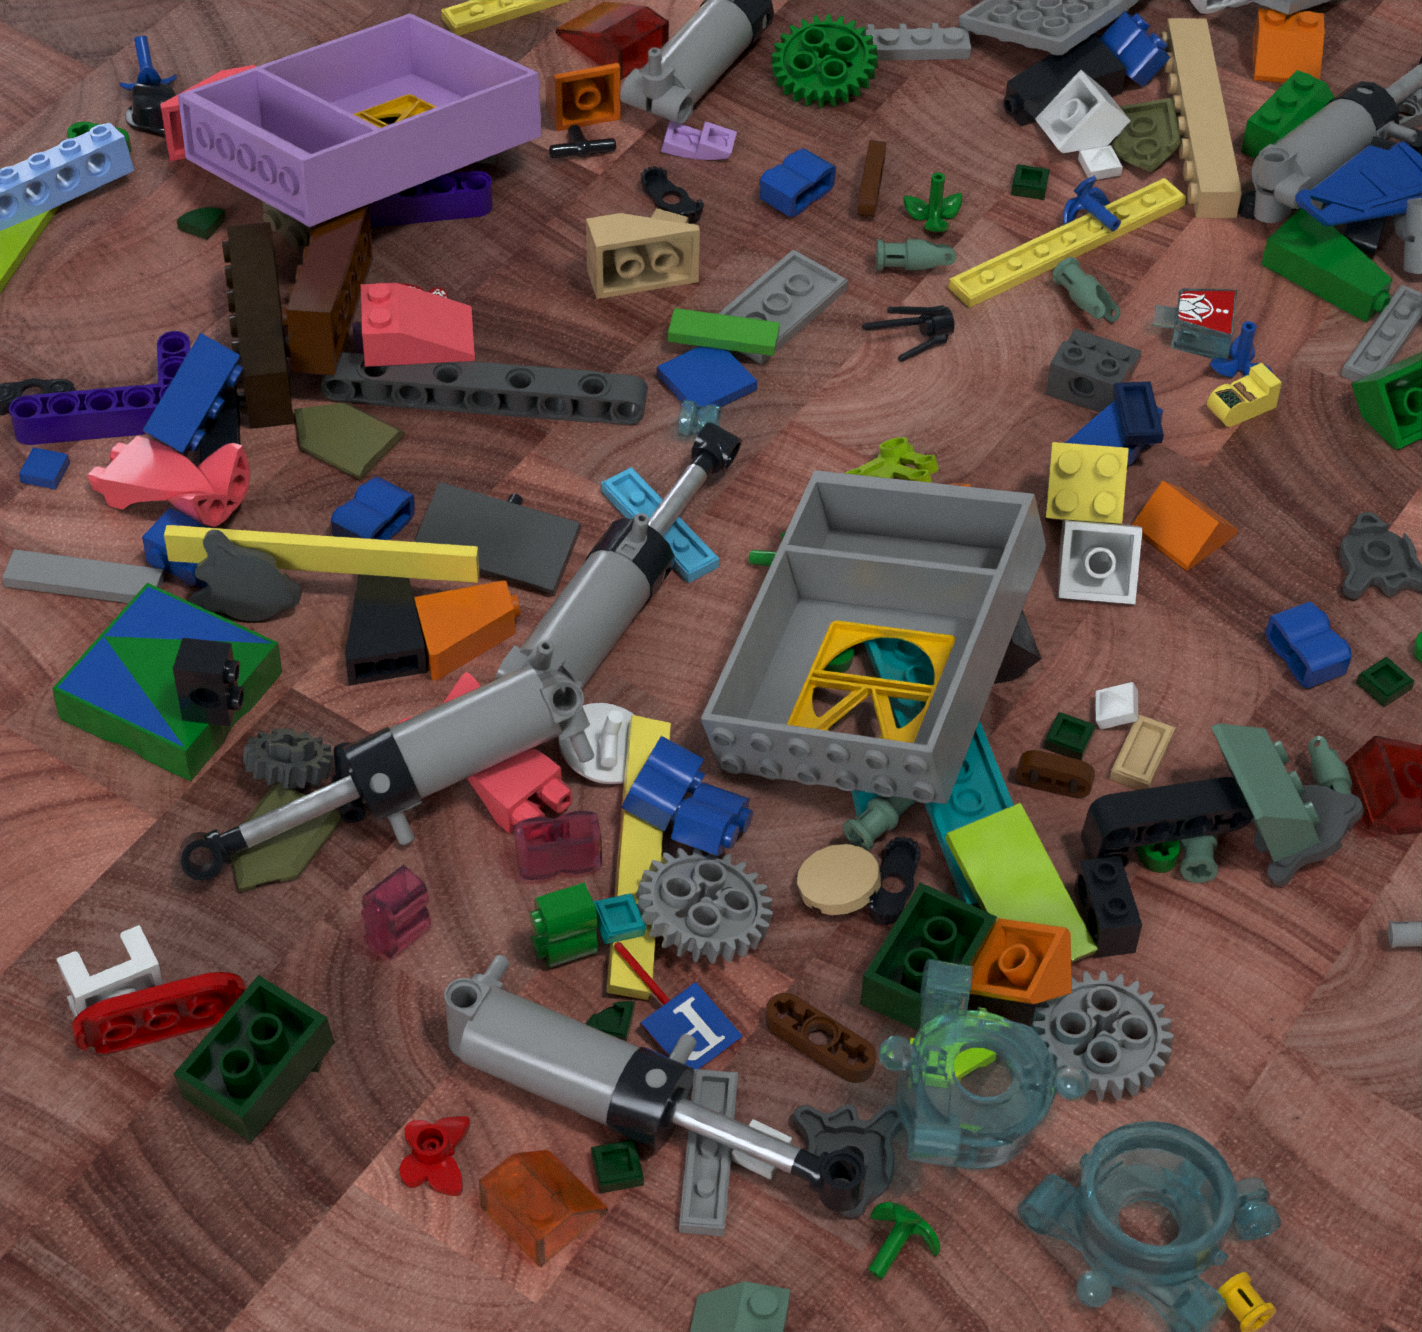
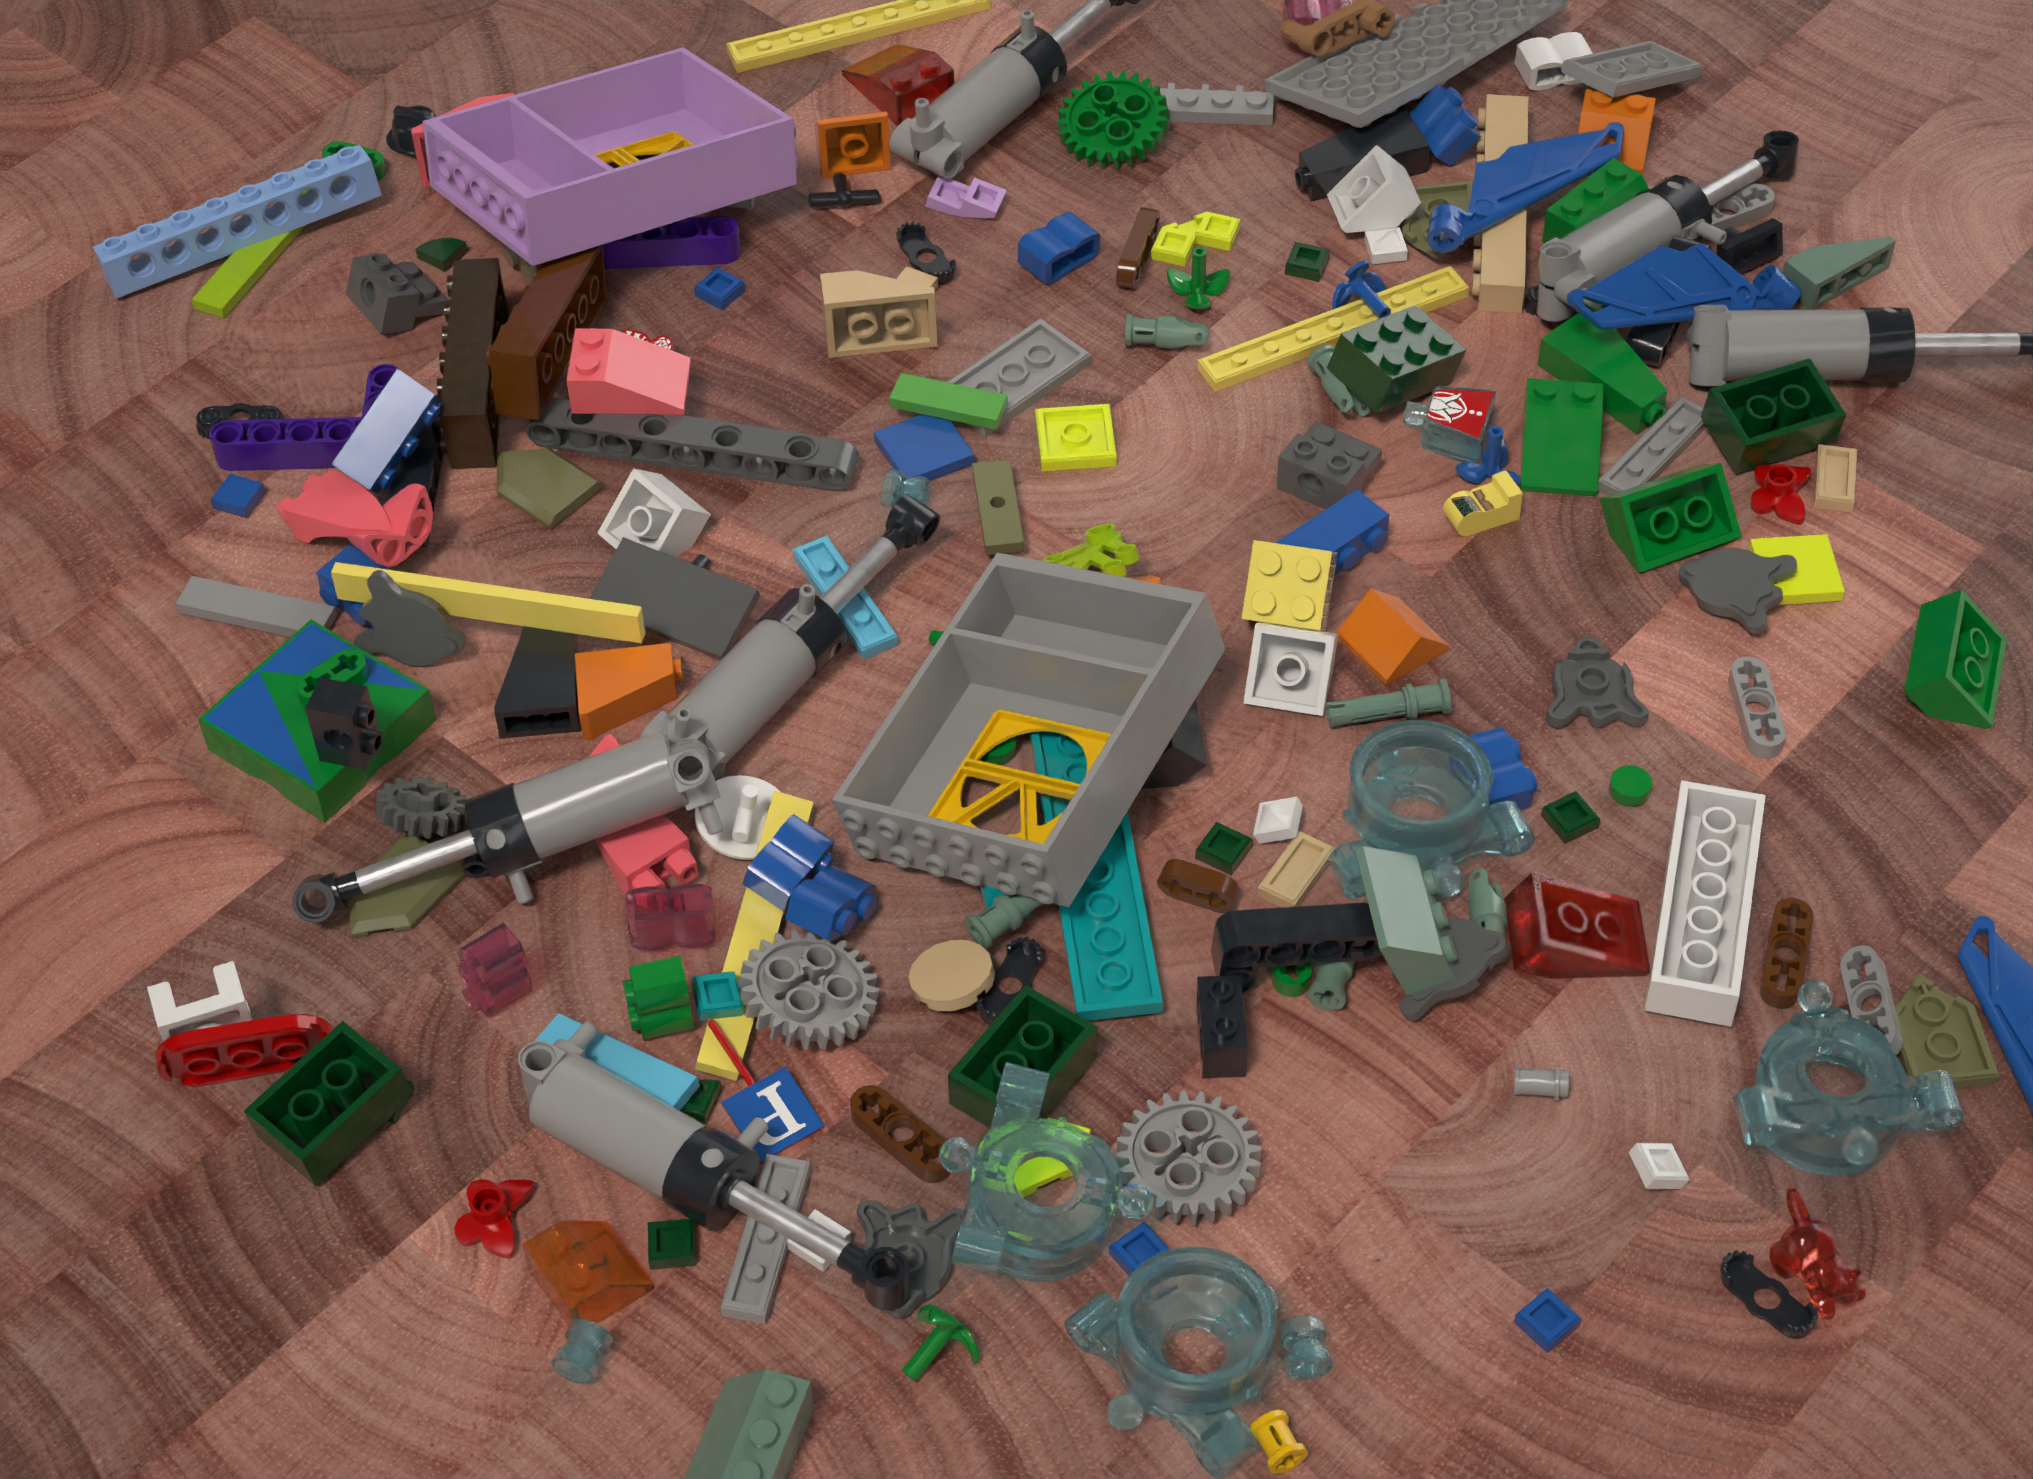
camera: 10 degrees right, 0 degrees up
blue plant [119,36,177,92] -> none
blue brick [331,476,415,540] -> none
black plant [862,305,955,362] -> none
lime tile [945,803,1097,964] -> none
orange slope [962,918,1072,1004] -> none
dark blue tile [1113,381,1164,445] -> none
none -> green beam [296,649,369,708]
none -> dark grey brick [346,253,448,334]
none -> medium azure tile [535,1013,700,1111]
none -> clear light blue wheel [551,1319,613,1385]
none -> white slope [597,468,711,557]
none -> blue tile [694,267,746,311]
none -> olive tile [972,459,1024,555]
none -> neon yellow tile [1035,404,1117,472]
none -> blue tile [1109,1222,1173,1285]
none -> neon yellow tile [1151,212,1241,267]
none -> sand green pin [1326,678,1451,728]
none -> dark green brick [1327,305,1466,414]
none -> clear light blue piece [1328,720,1535,899]
none -> blue wing [1427,122,1624,253]
none -> green slope [1520,378,1603,497]

